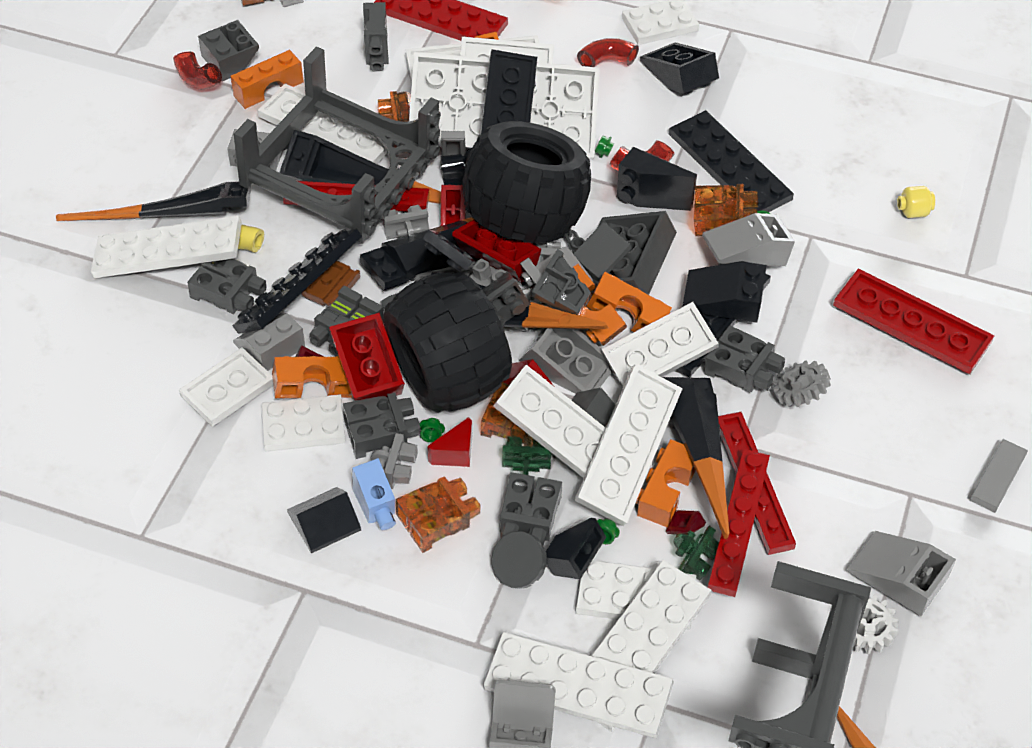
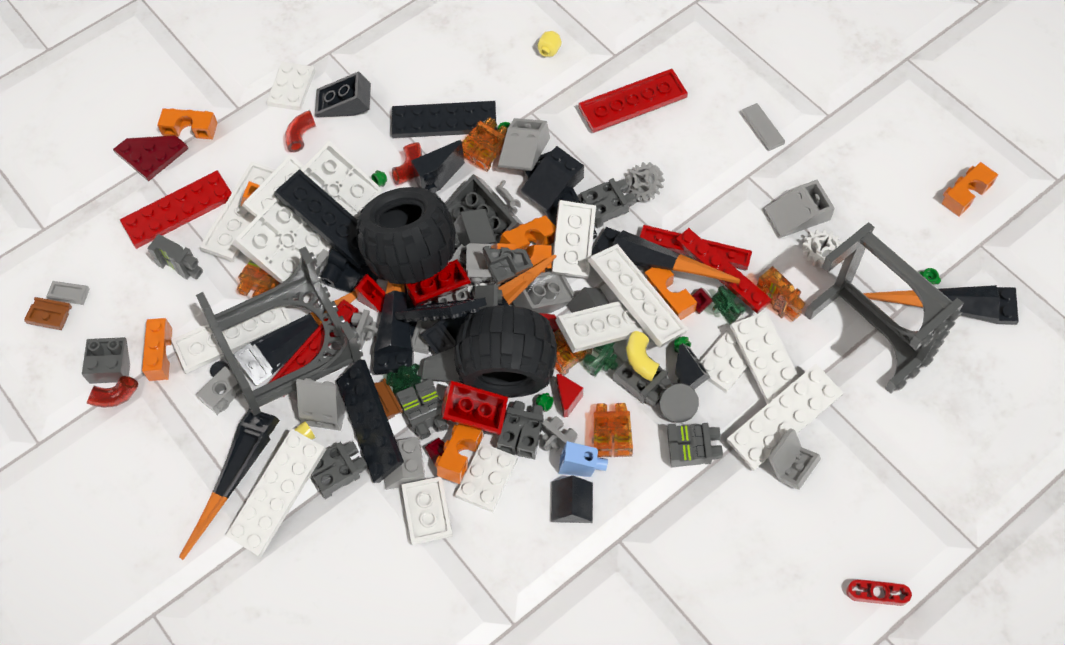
camera: 55 degrees left, 10 degrees up
none -> light grey slope [296,378,346,431]
none -> clear green hips [386,363,421,394]
none -> light grey piece [497,180,521,214]
none -> light yellow cylinder [626,331,660,381]
none -> dark grey hips [667,423,723,468]
none -> clear orange hips [757,266,806,321]

